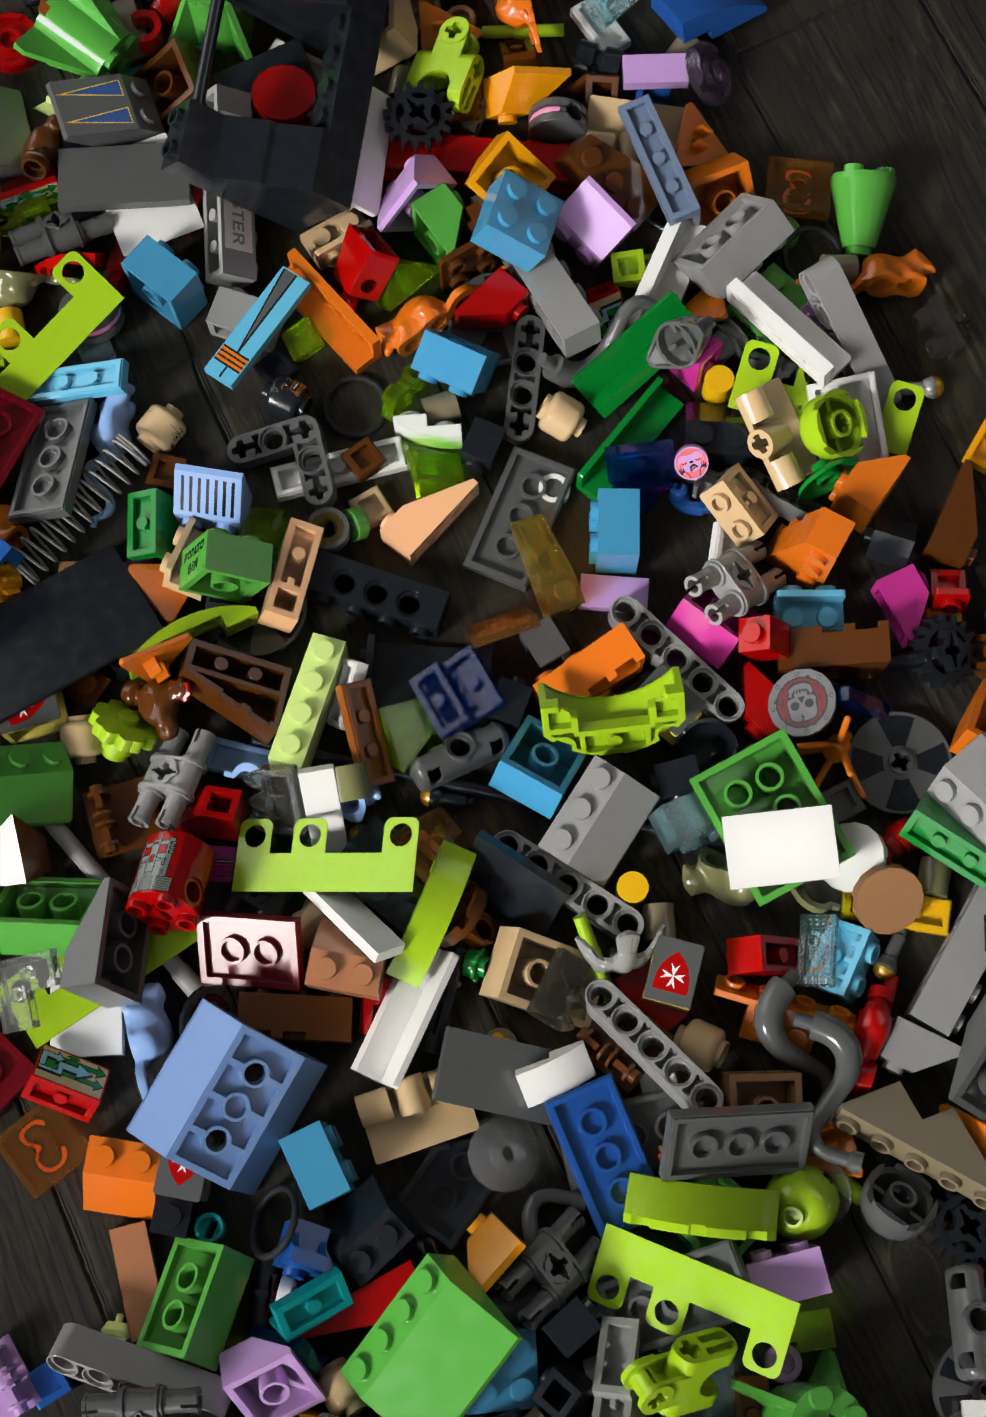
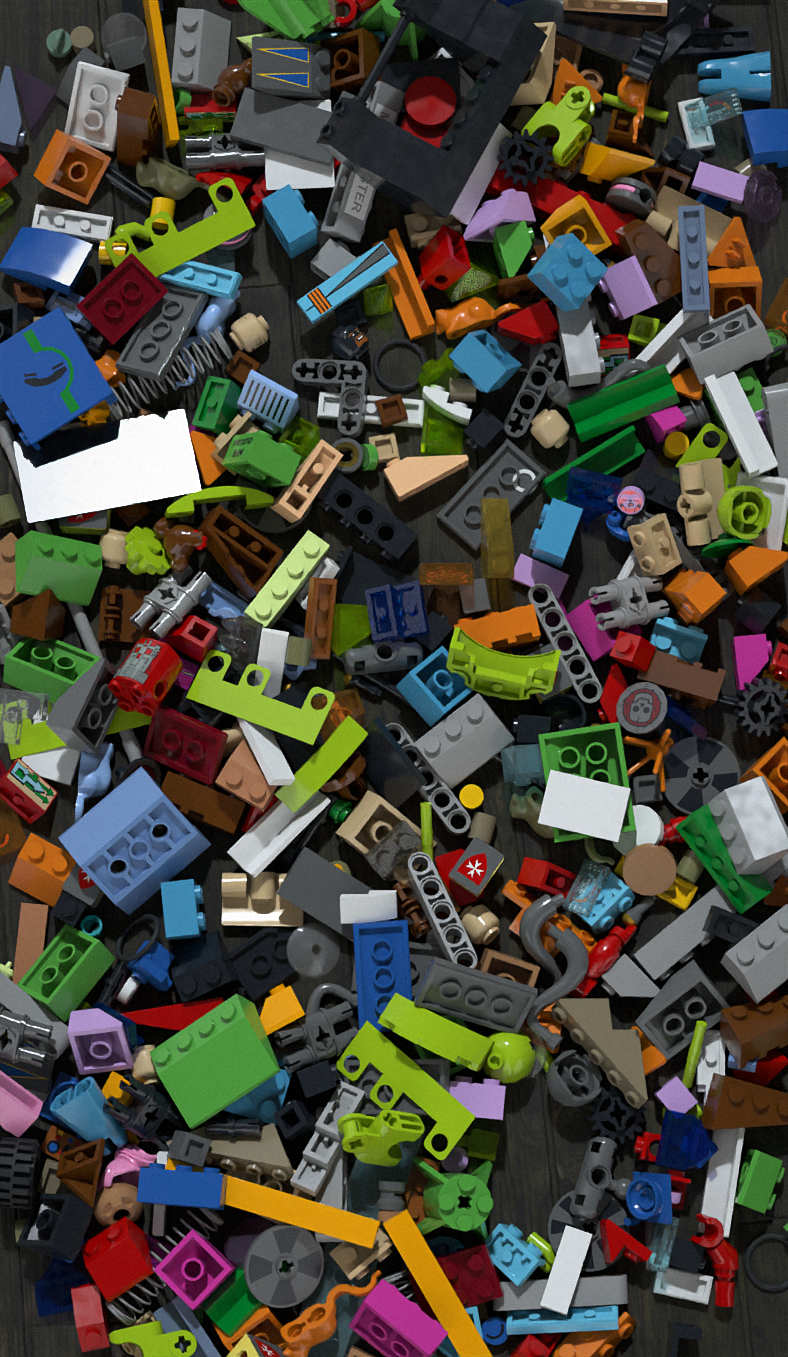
camera: 15 degrees right, 5 degrees up
orange piece [119,633,192,683] -> none
teal panel [269,1266,354,1343] -> none
light grey animal [574,924,666,975] -> none
dark grey hat [645,316,716,369] -> none

